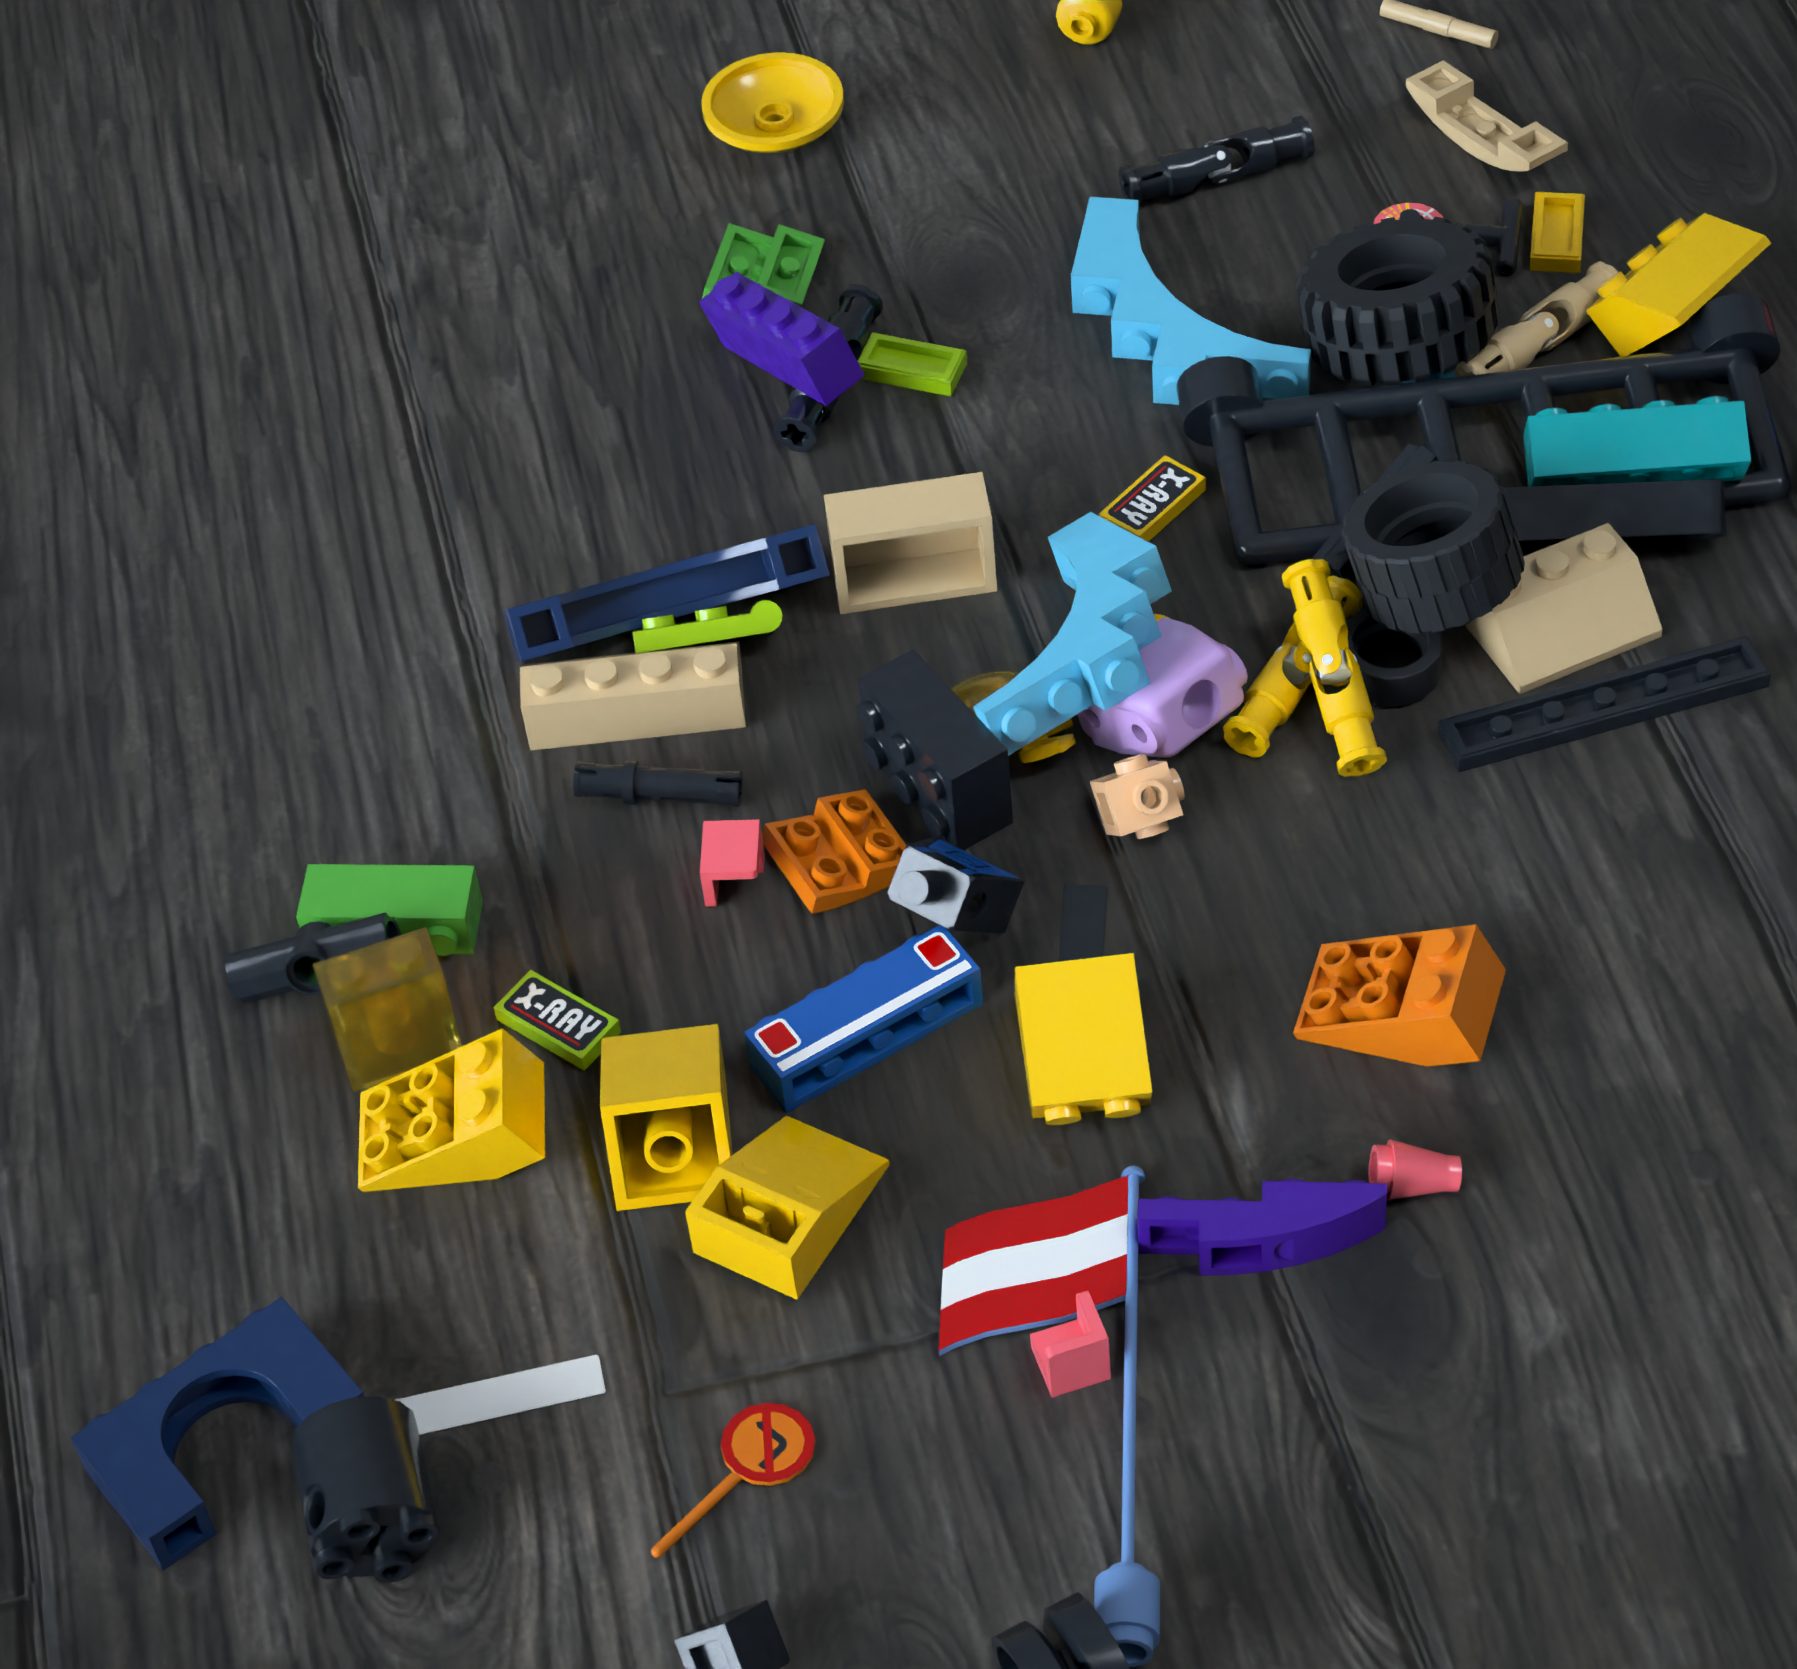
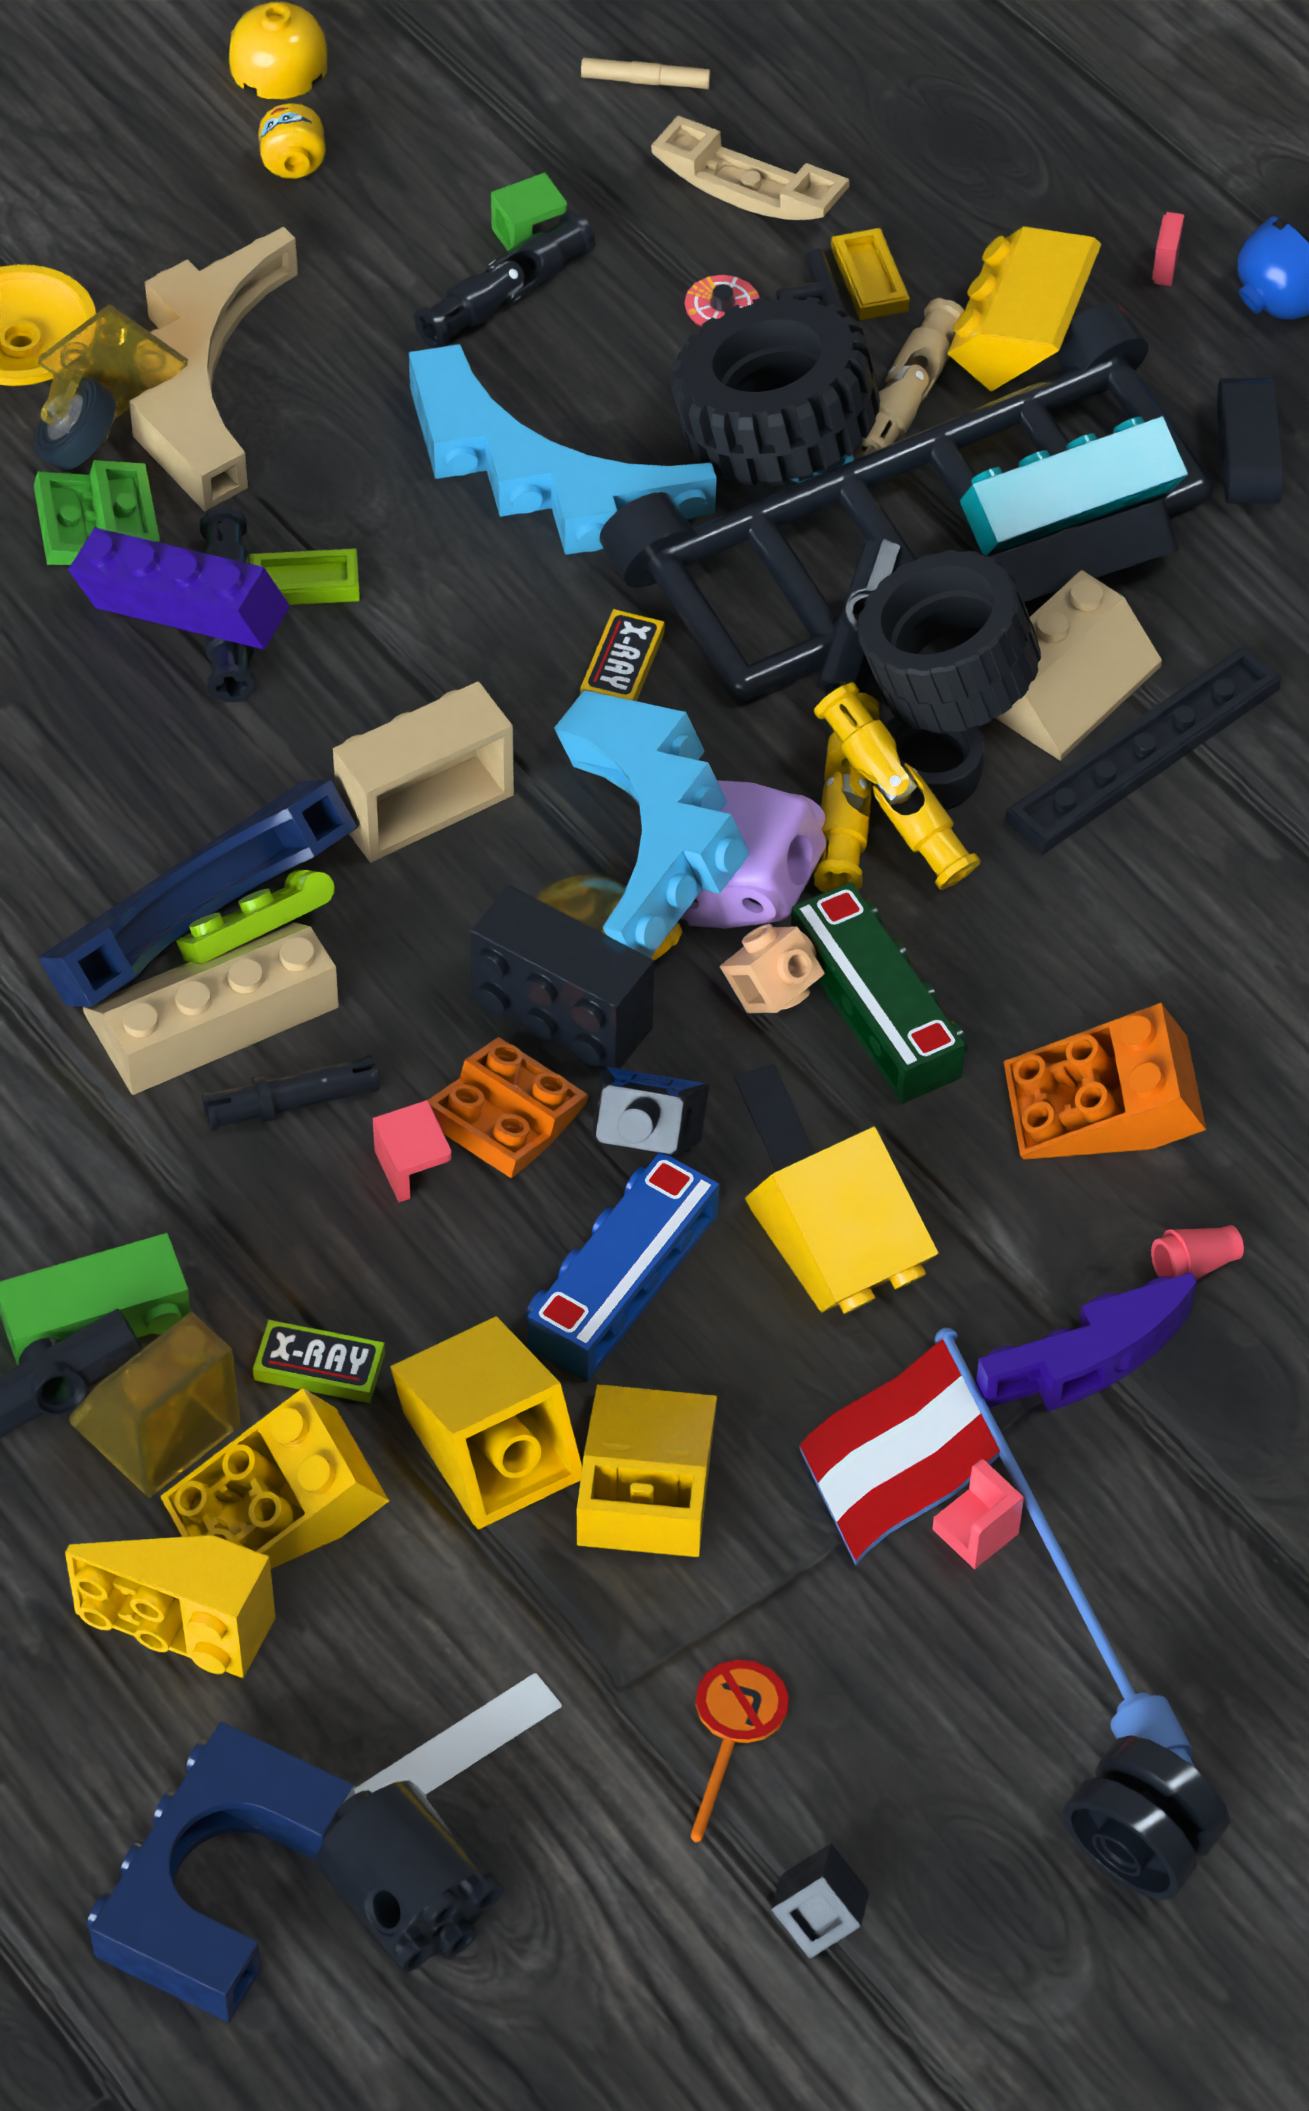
camera: 30 degrees left, 5 degrees up
none -> clear yellow plate [34,304,188,470]
none -> yellow slope [65,1535,276,1679]
none -> tan arch [129,226,298,512]
none -> bright green panel [491,173,567,251]
none -> dark green brick [791,882,968,1104]

